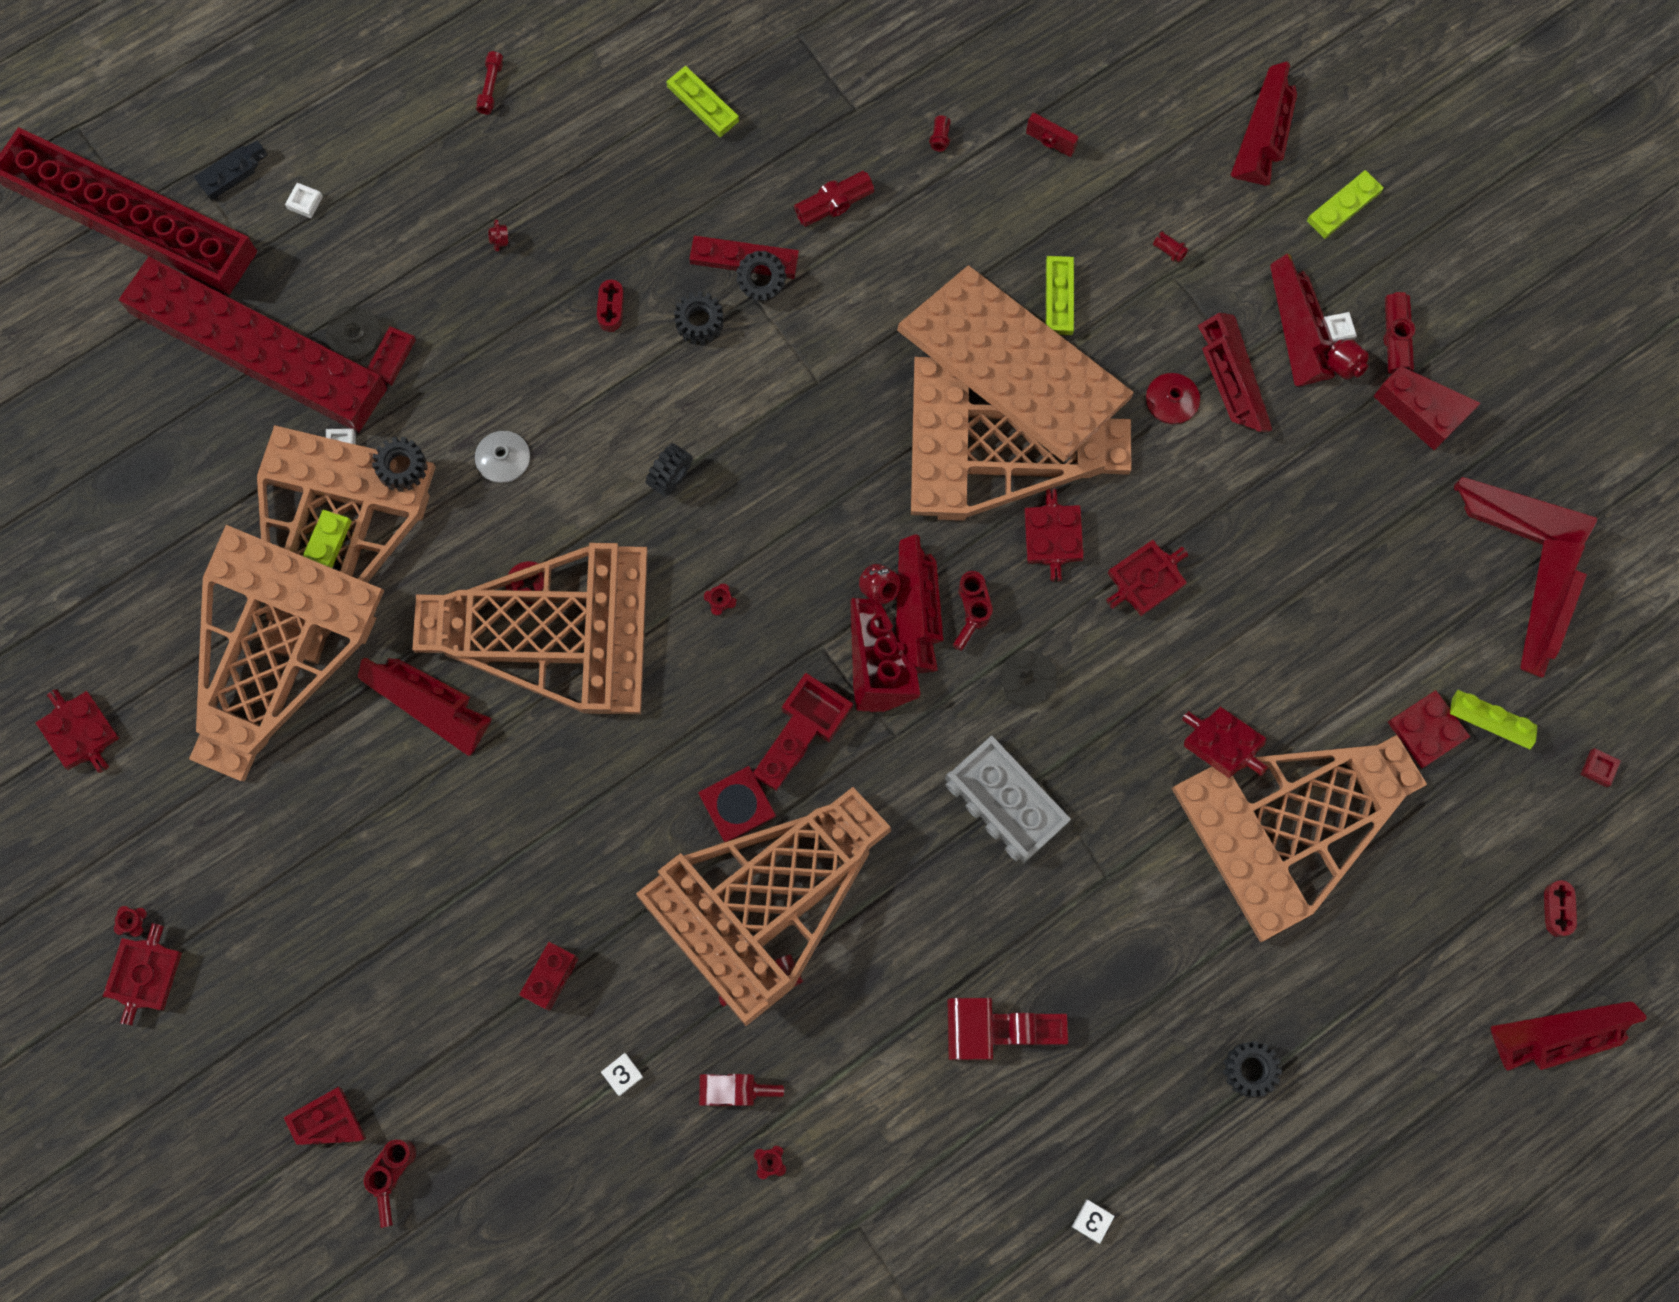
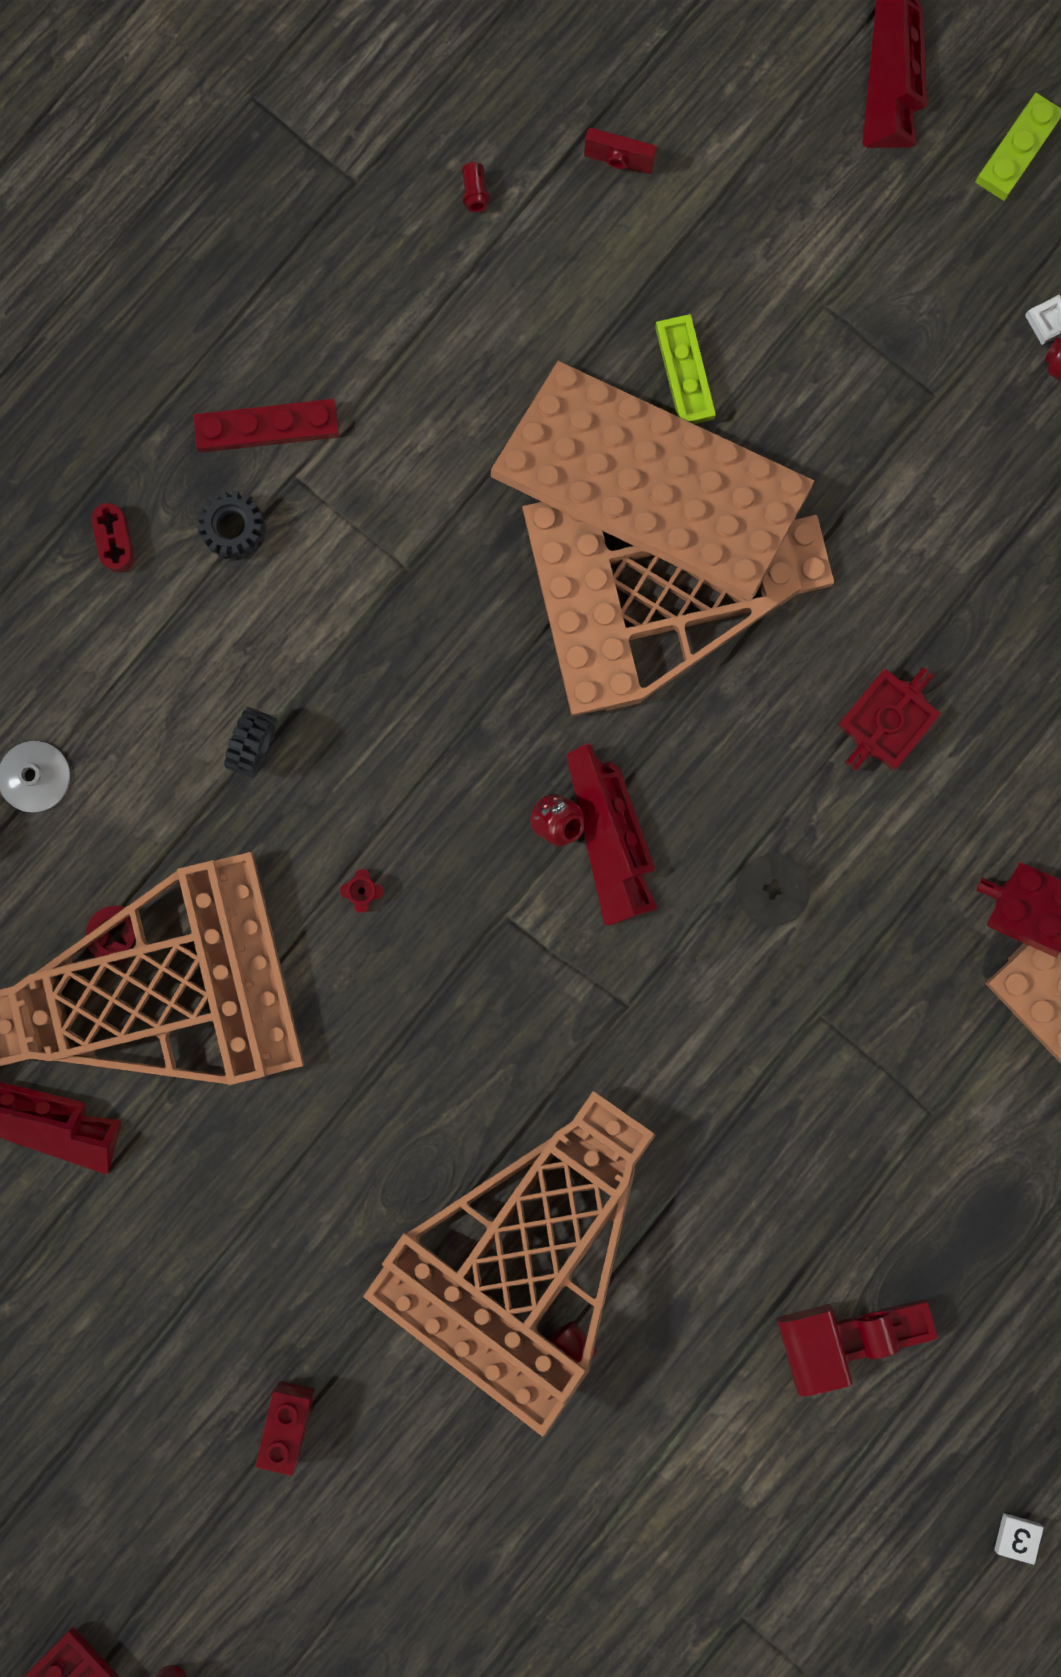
camera: 10 degrees left, 10 degrees up
white tile [601,1053,643,1096] -> none
lime plate [666,66,739,137] -> none
dark red tile [698,766,776,843] -> none
dark red beam [699,1074,784,1106] -> none
black tyre [736,251,786,300] -> none
dark red plate [753,673,853,791] -> none
dark red plate [754,1146,786,1179] -> none
dark red piece [794,170,874,227] -> none
dark red wedge [851,598,921,712] -> none
light grey bracket [945,735,1071,863] -> none
dark red beam [953,571,993,651] -> none
dark red plate [1025,489,1083,582] -> none
dark red dish [1146,373,1200,424] -> none
dark red pin [1153,231,1189,263] -> none
dark red wedge [1198,312,1272,432] -> none
dark red wedge [1270,253,1335,387] -> none

